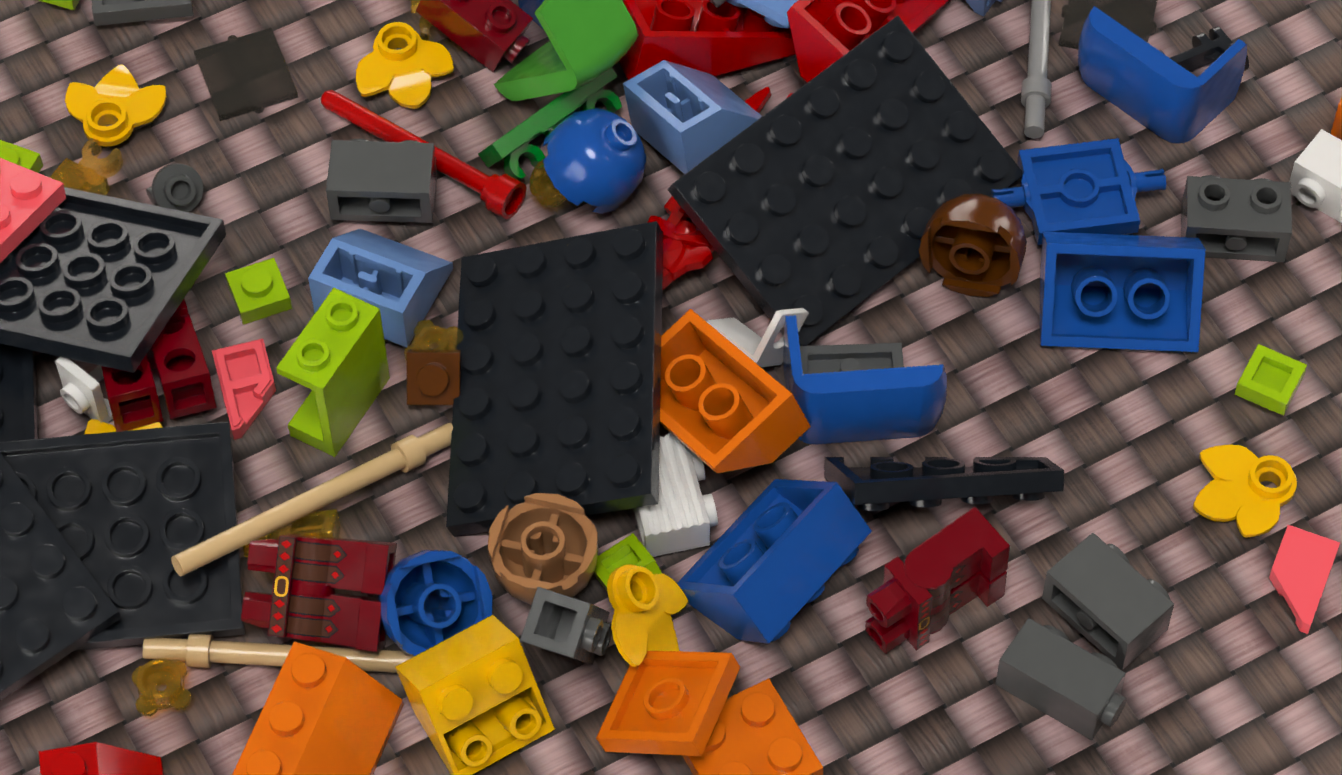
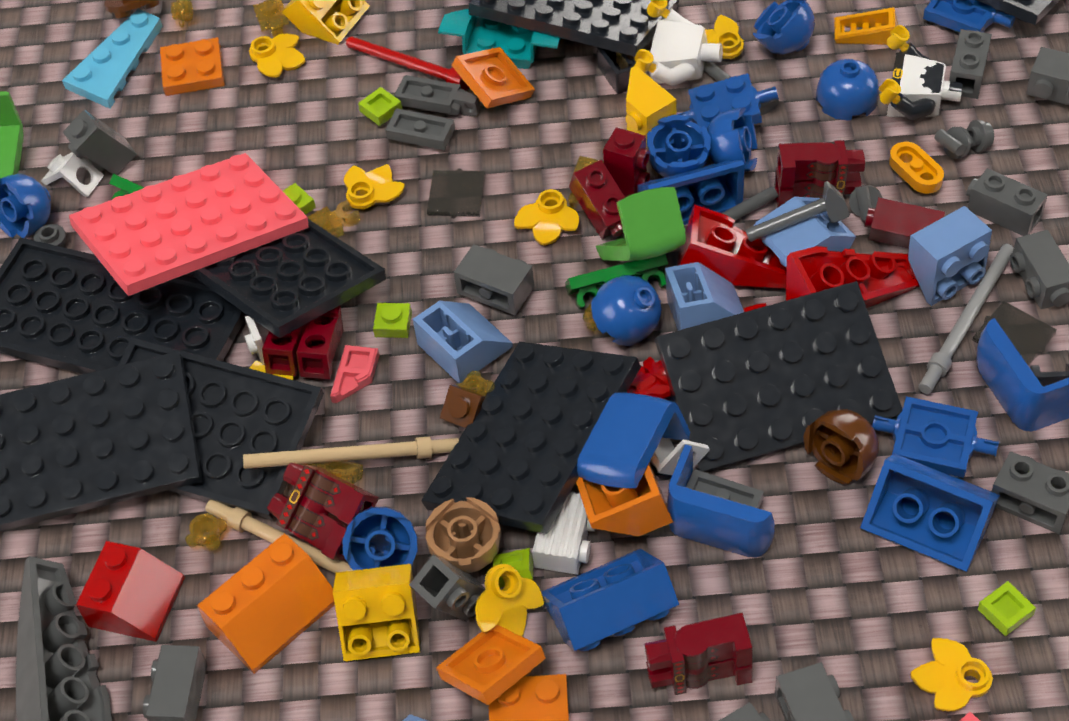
camera: 30 degrees right, 5 degrees down
dark grey plate [146,163,203,212] -> none
lime panel [276,288,390,457] -> none
red piece [321,90,526,219] -> none
black wing [824,457,1064,511] -> none
none -> blue piece [577,392,690,488]

